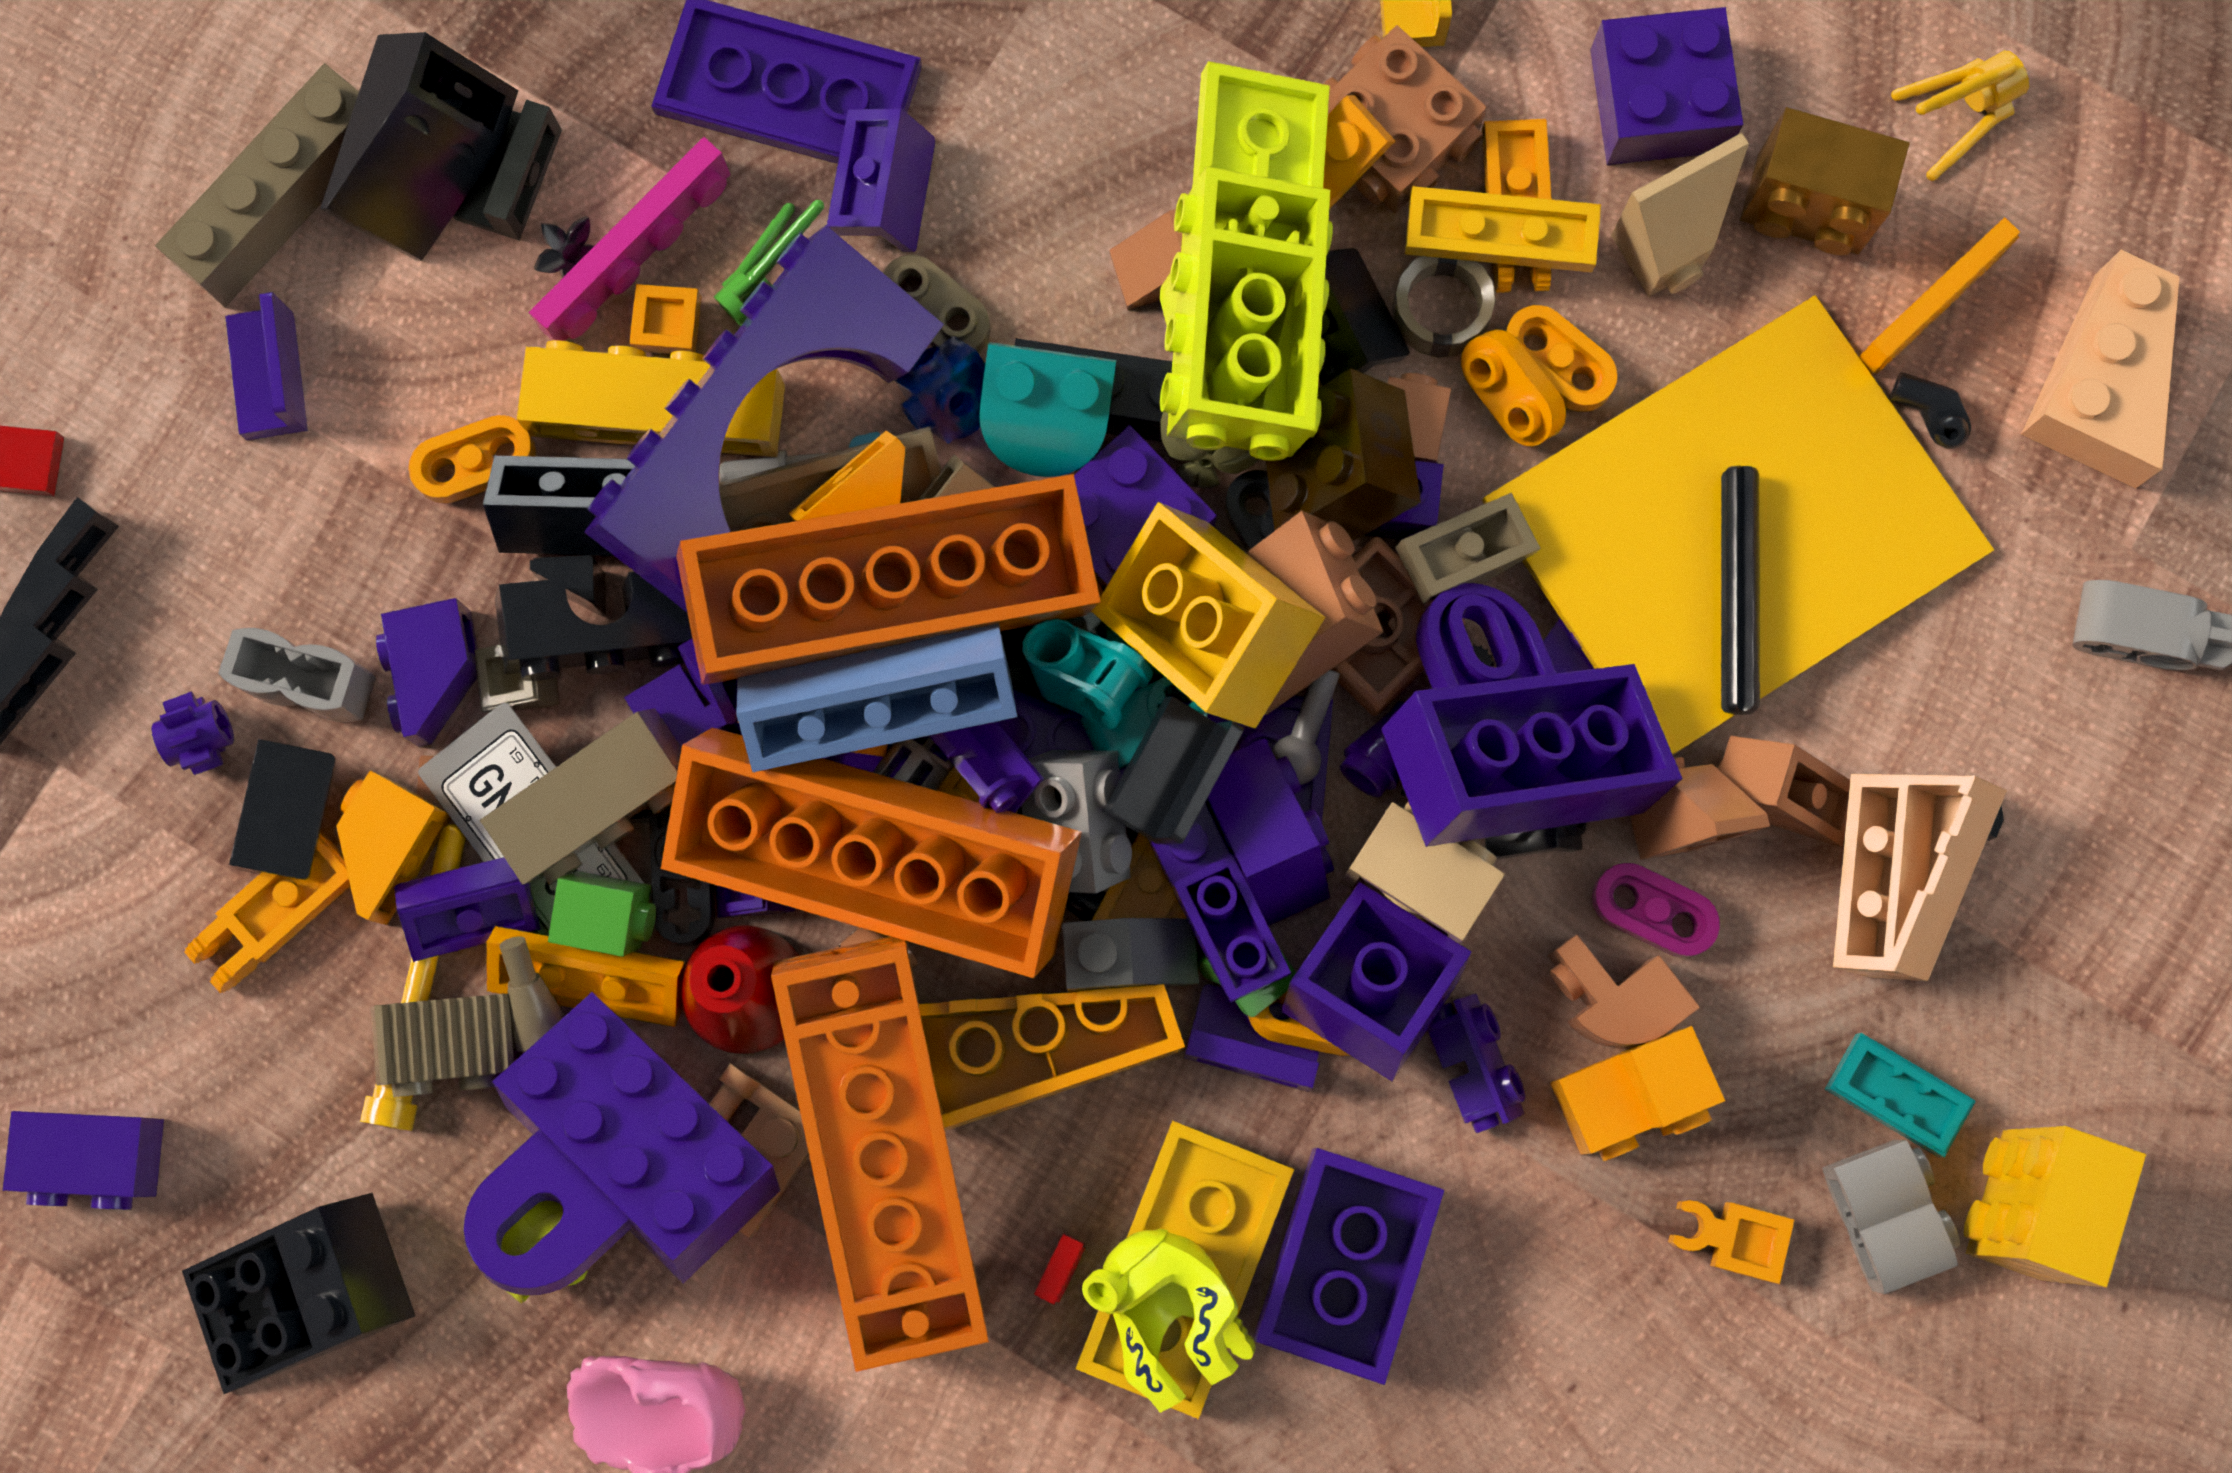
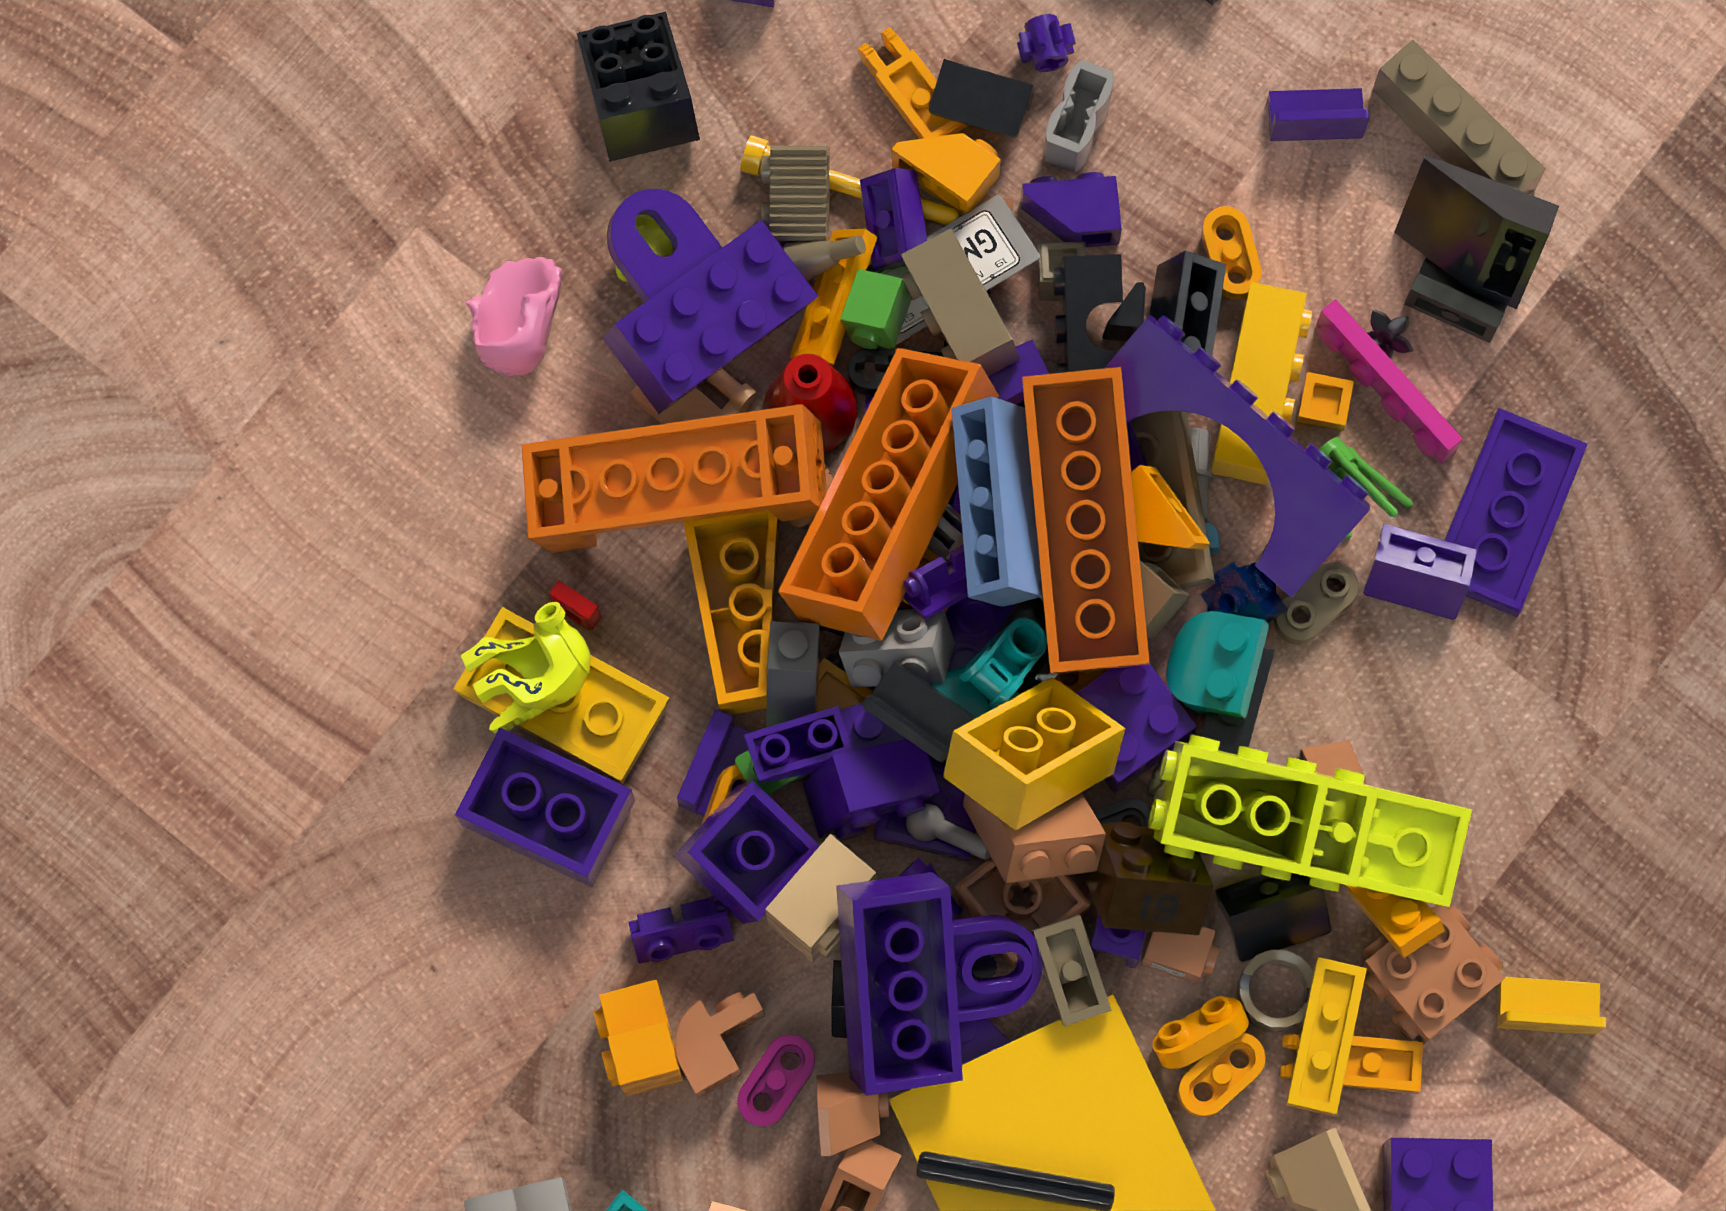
camera: 95 degrees right, 5 degrees down
light orange plate [1668,1200,1794,1284] -> none

